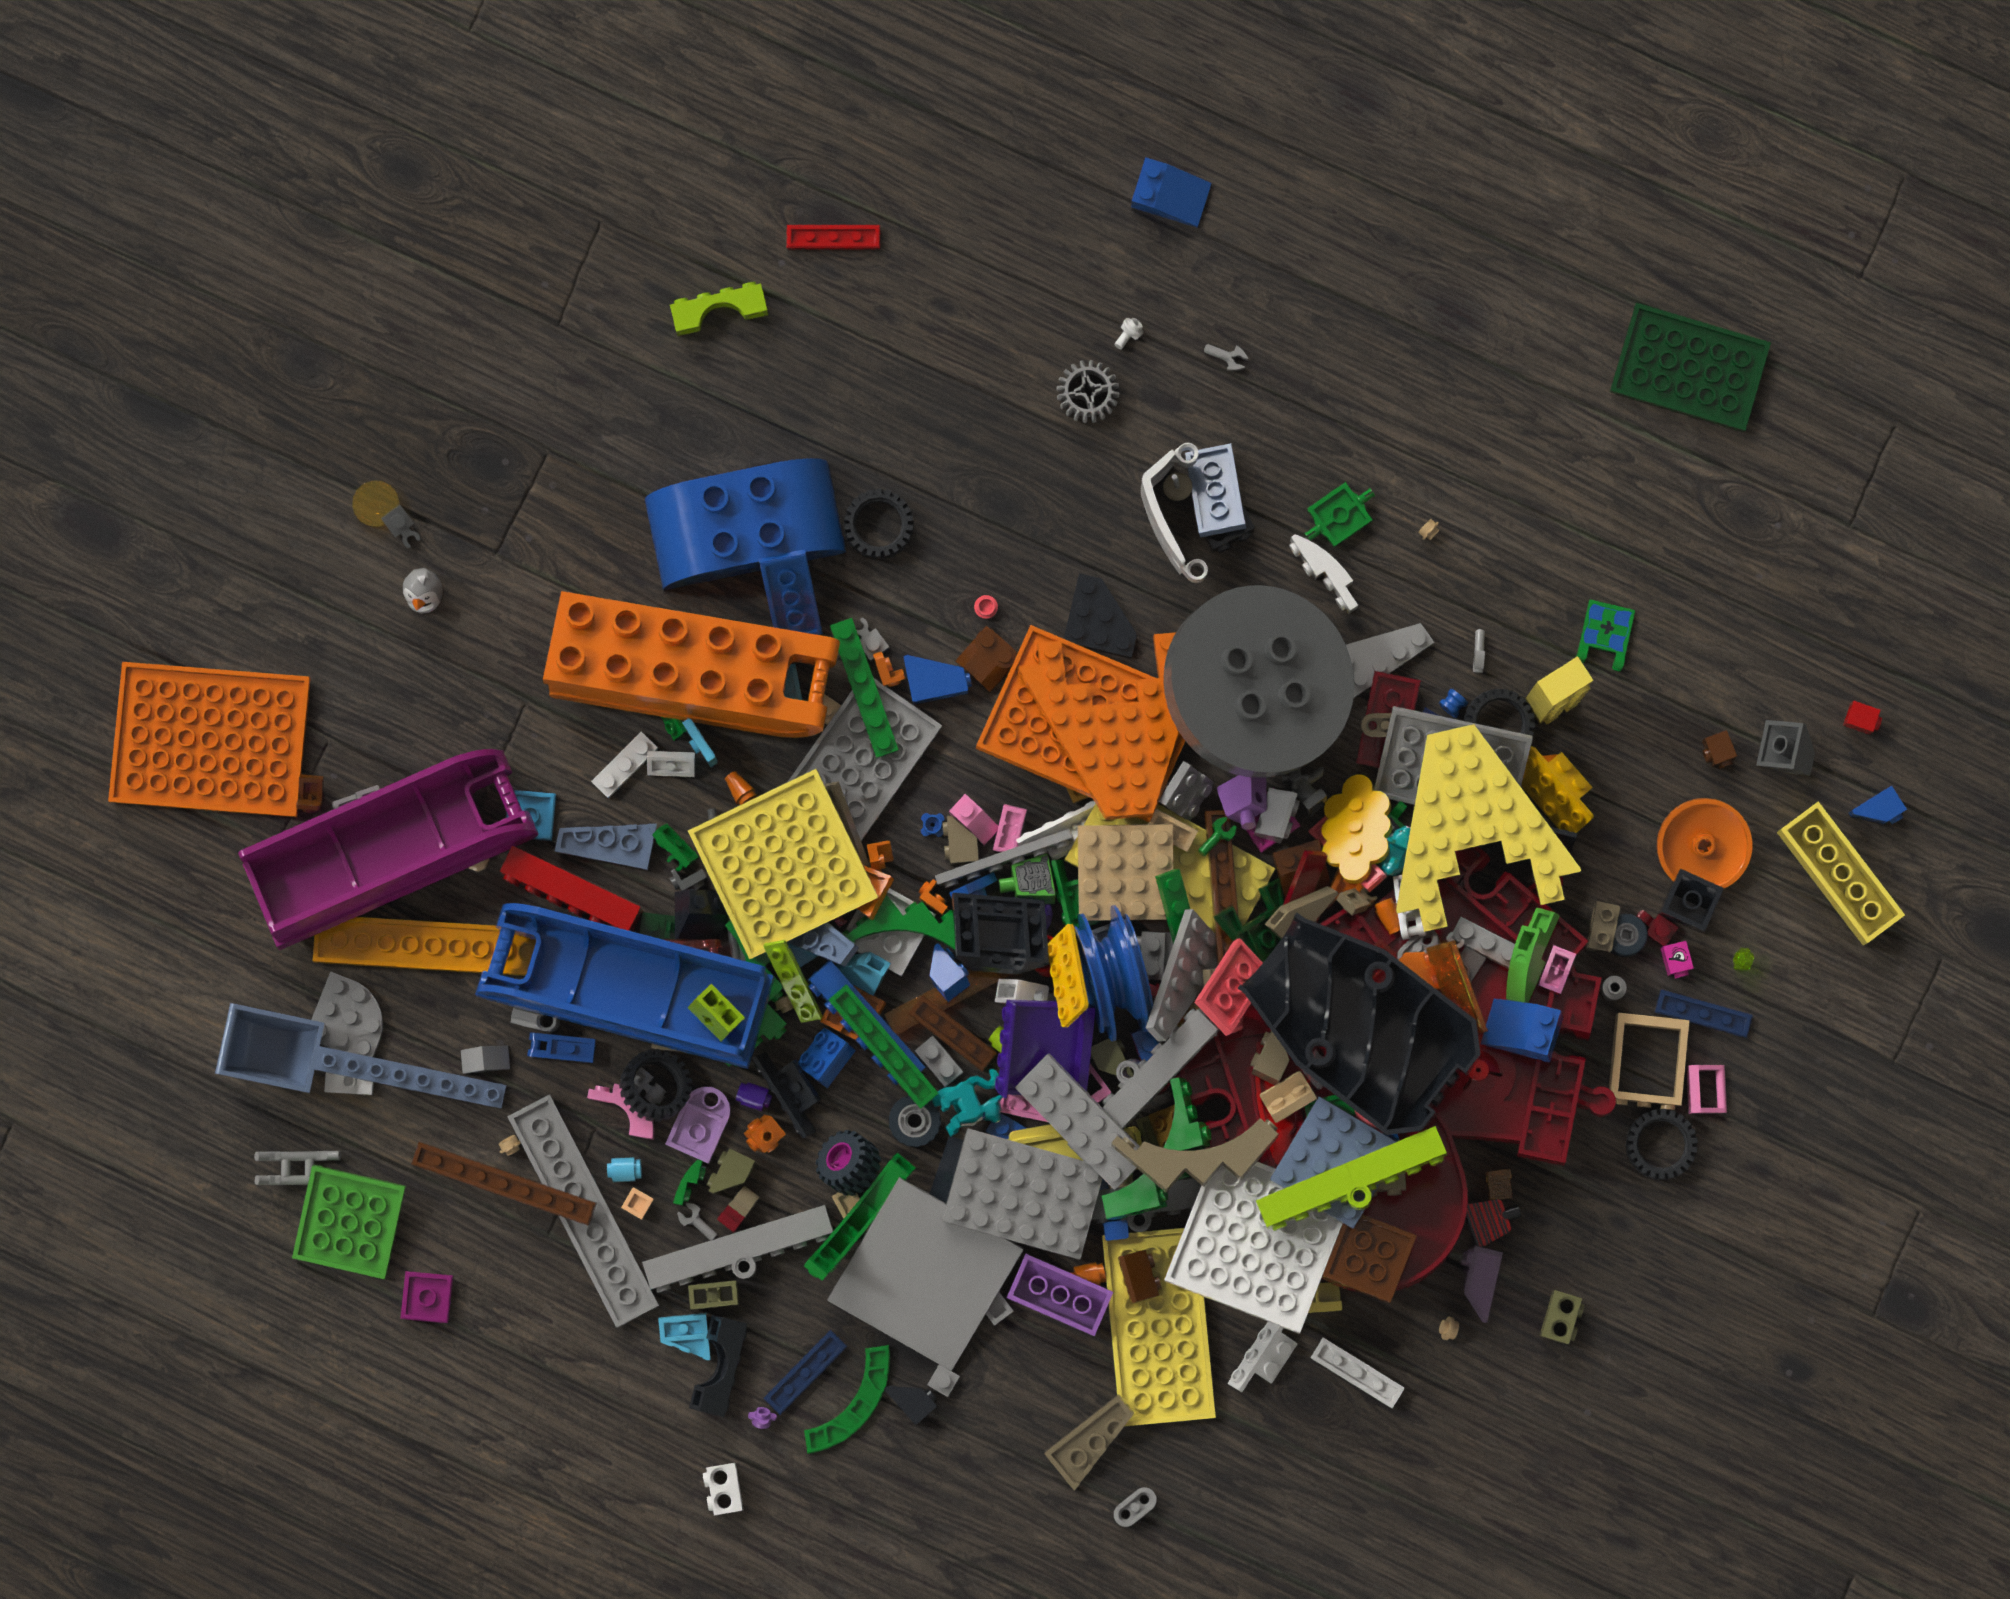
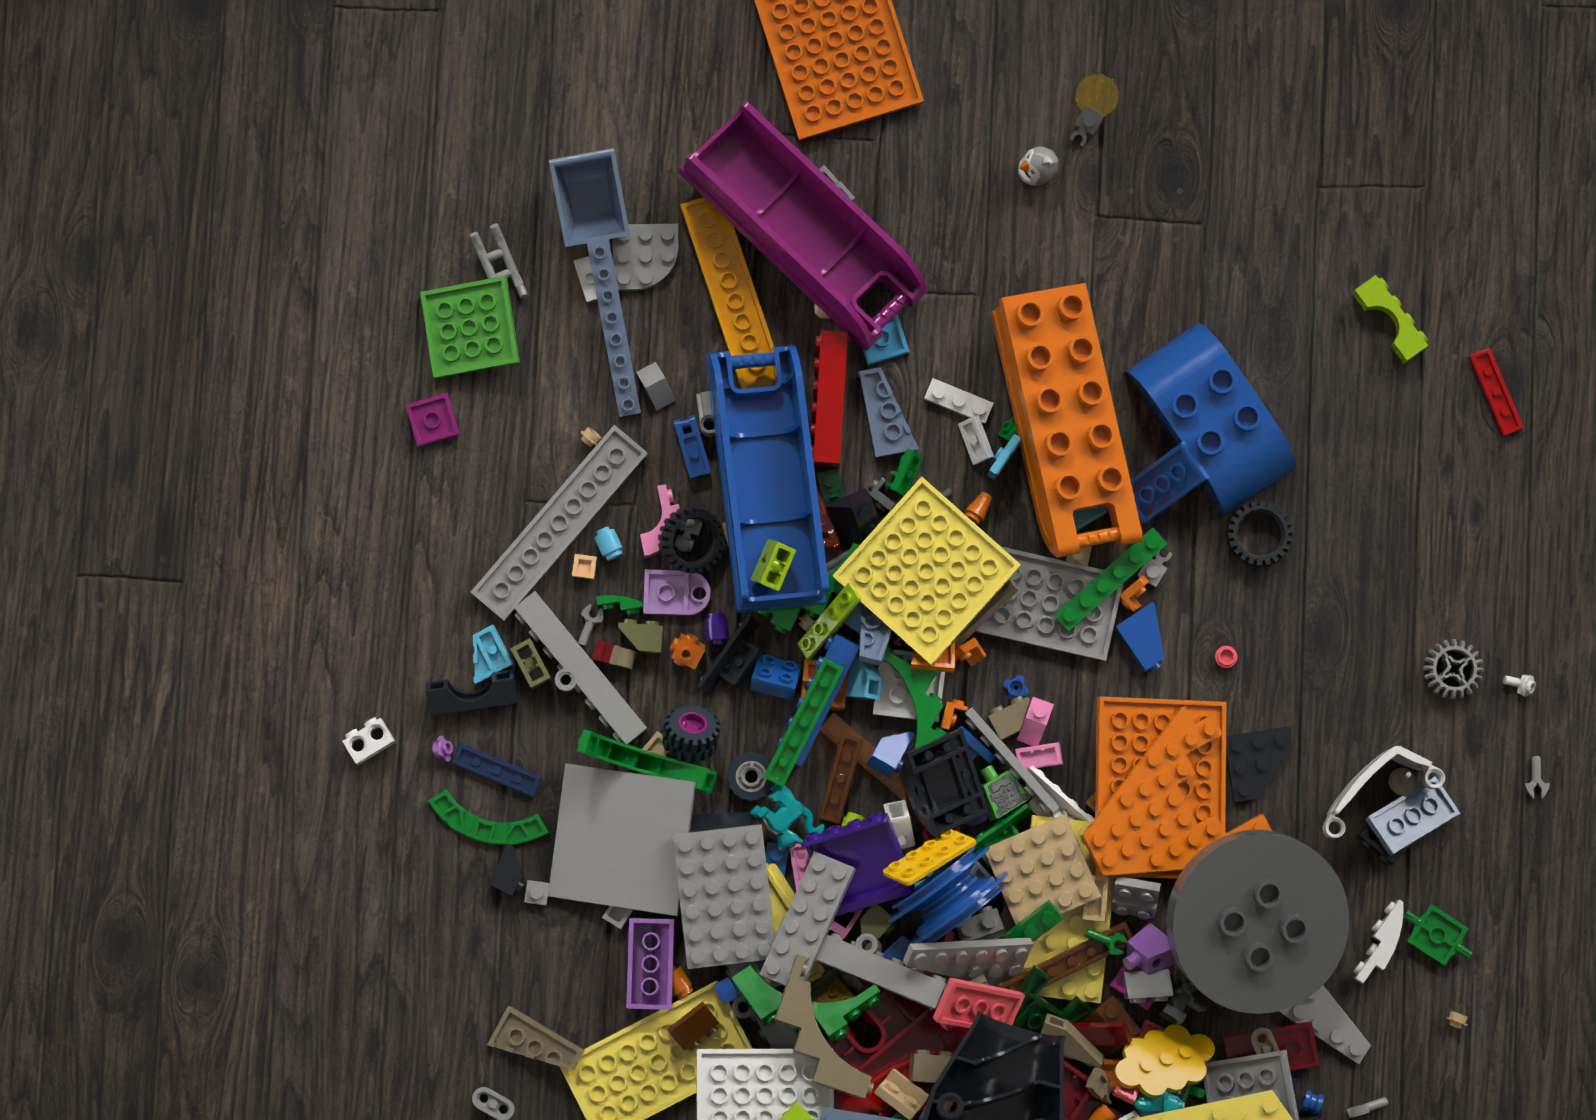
camera: 65 degrees right, 0 degrees up
reddish brown bracket [296,774,324,813] -> none
reddish brown tile [411,1142,597,1226] -> none
light grey plate [915,1036,963,1087] -> none
reddish brown slope [955,626,1018,692] -> none

